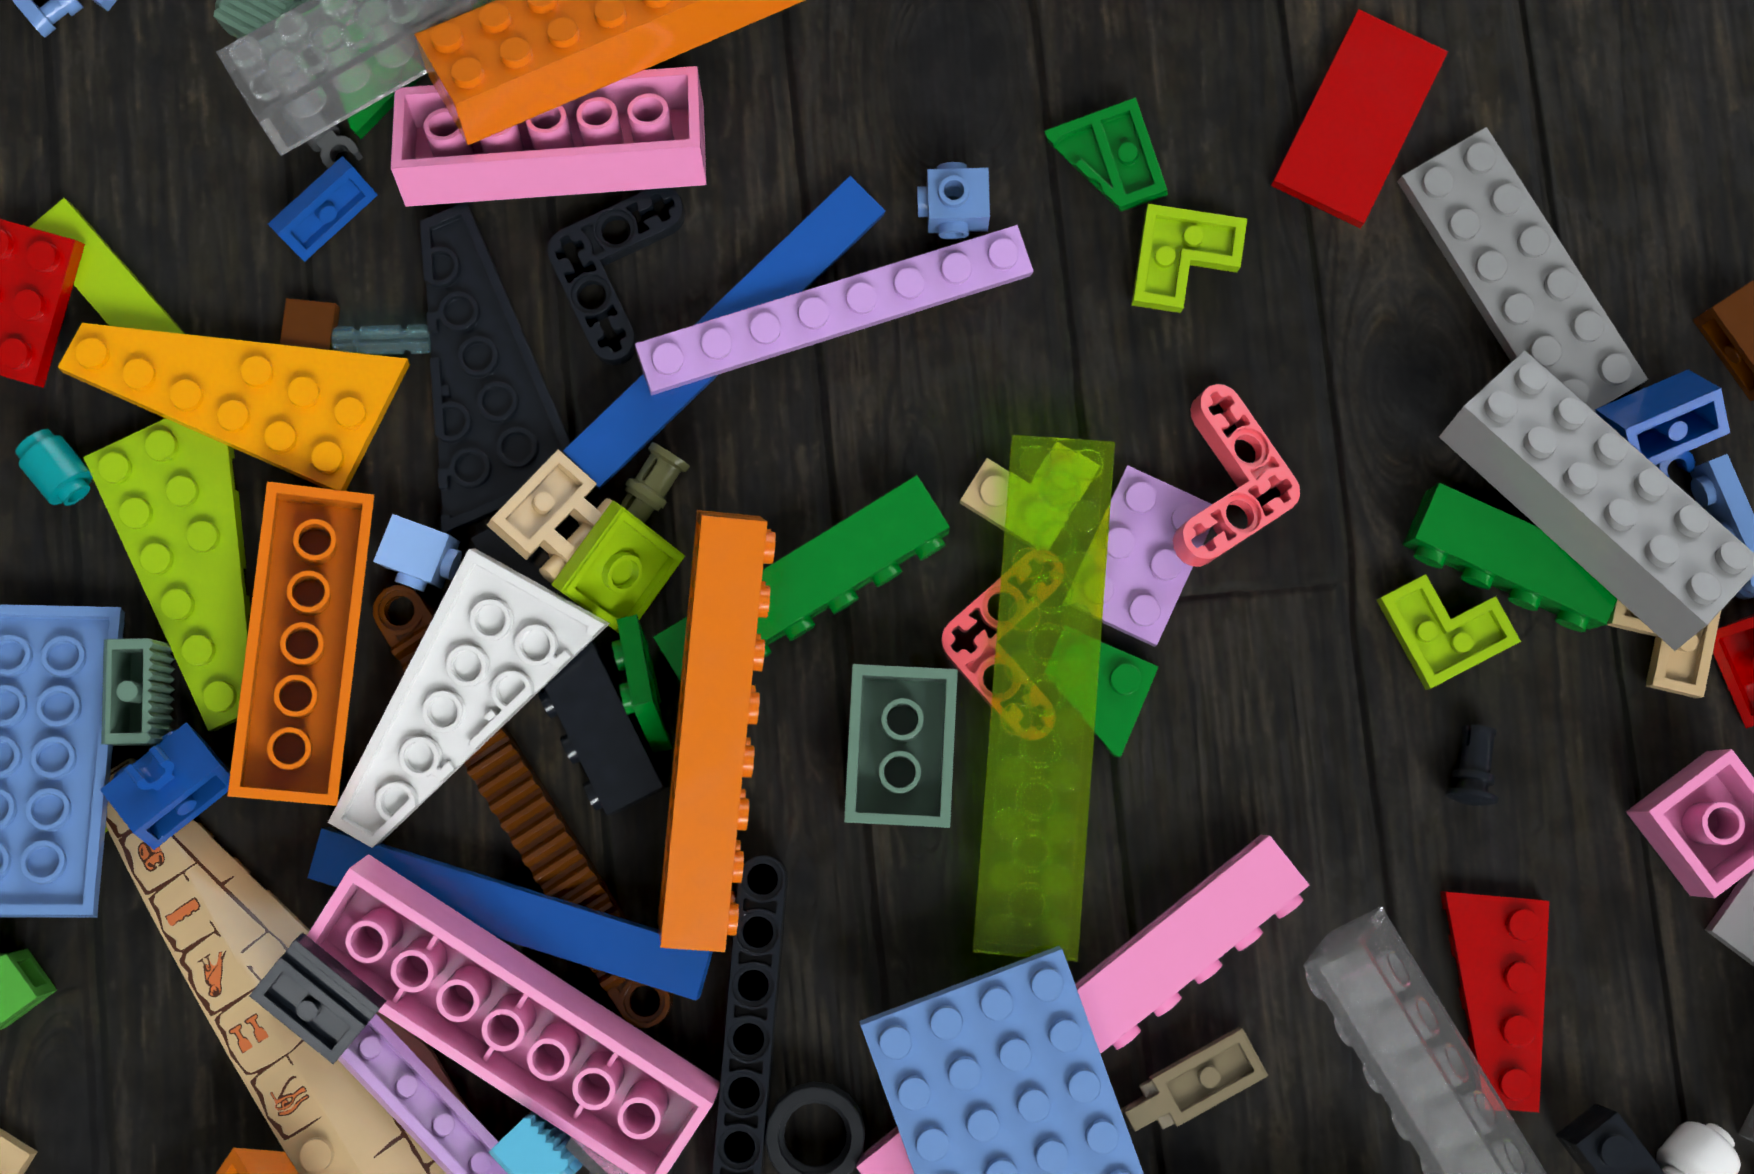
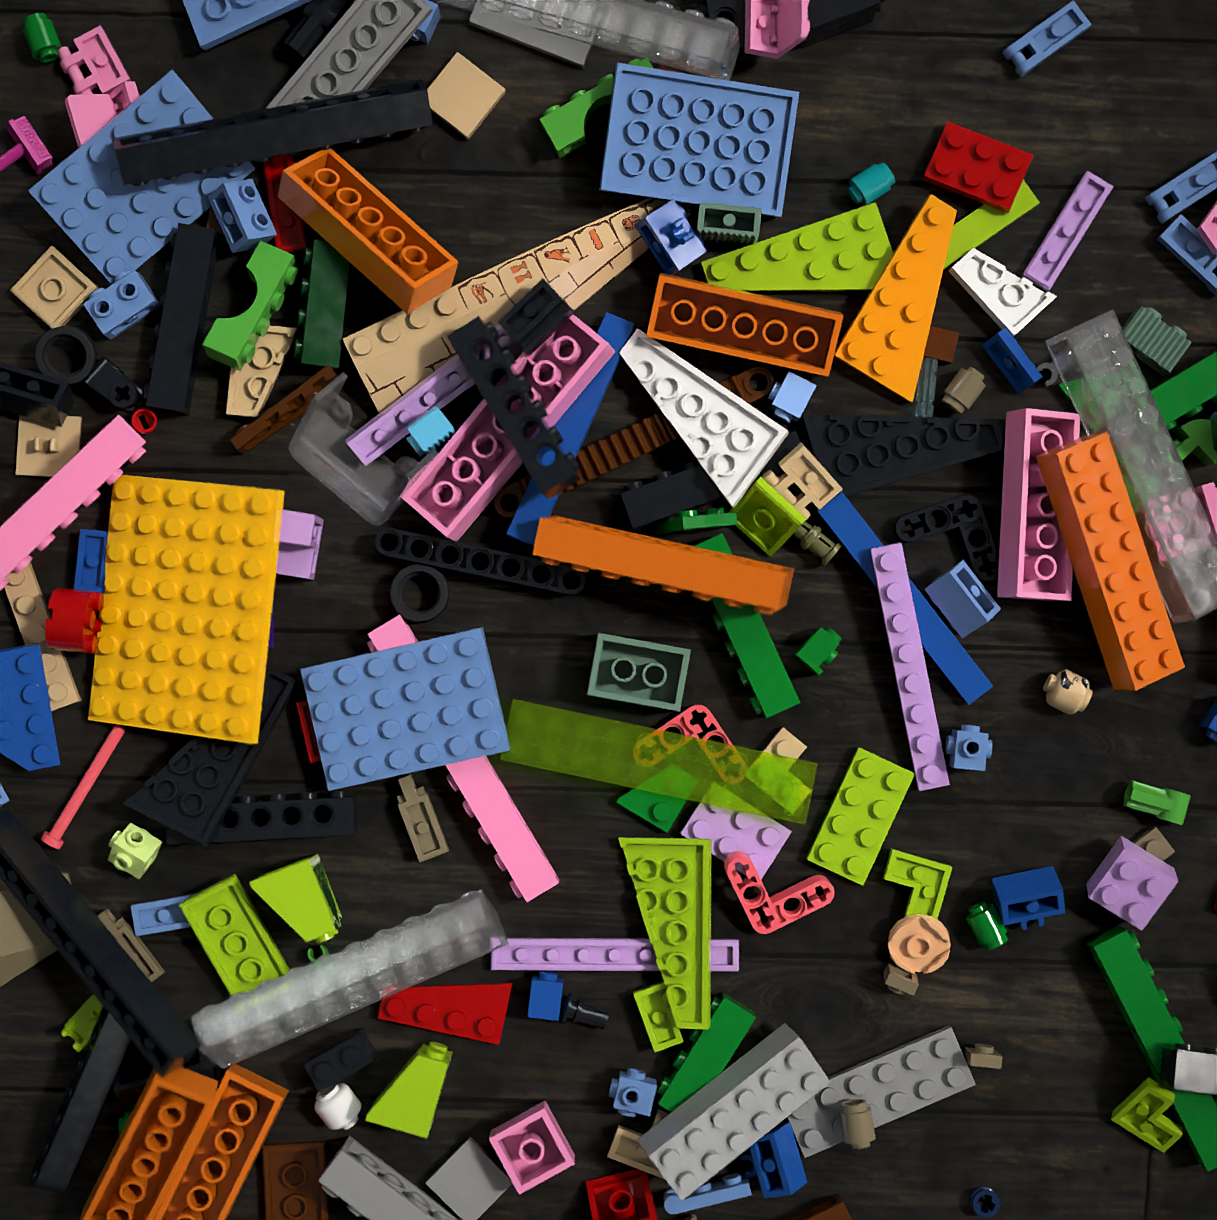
camera: 90 degrees right, 5 degrees up
green wing [1045,97,1168,212] -> none
red tile [1271,9,1448,229] -> none
none -> lime slope [366,1042,453,1138]
none -> black brick [447,316,581,499]
none -> lavender tile [491,938,739,971]
none -> blue brick [528,971,564,1021]
none -> medium blue brick [608,1068,657,1117]
none -> lime wing [618,837,712,1030]
none -> green brick [794,627,842,675]
none -> lime plate [806,747,915,886]
none -> dark tan brick [840,1099,876,1149]
none -> dark tan plate [883,963,919,996]
none -> light nougat tile [888,914,951,974]
none -> medium blue brick [924,560,1001,638]
none -> dark tan brick [941,367,986,414]
none -> white wing [949,248,1057,336]
none -> dark tan plate [965,1044,1002,1069]
none -> green brick [966,901,1008,951]
none -> dark blue bush [969,1186,1000,1218]
none -> blue brick [992,866,1065,930]
none -> lavender tile [1022,170,1113,292]
none -> tan head [1043,669,1093,715]

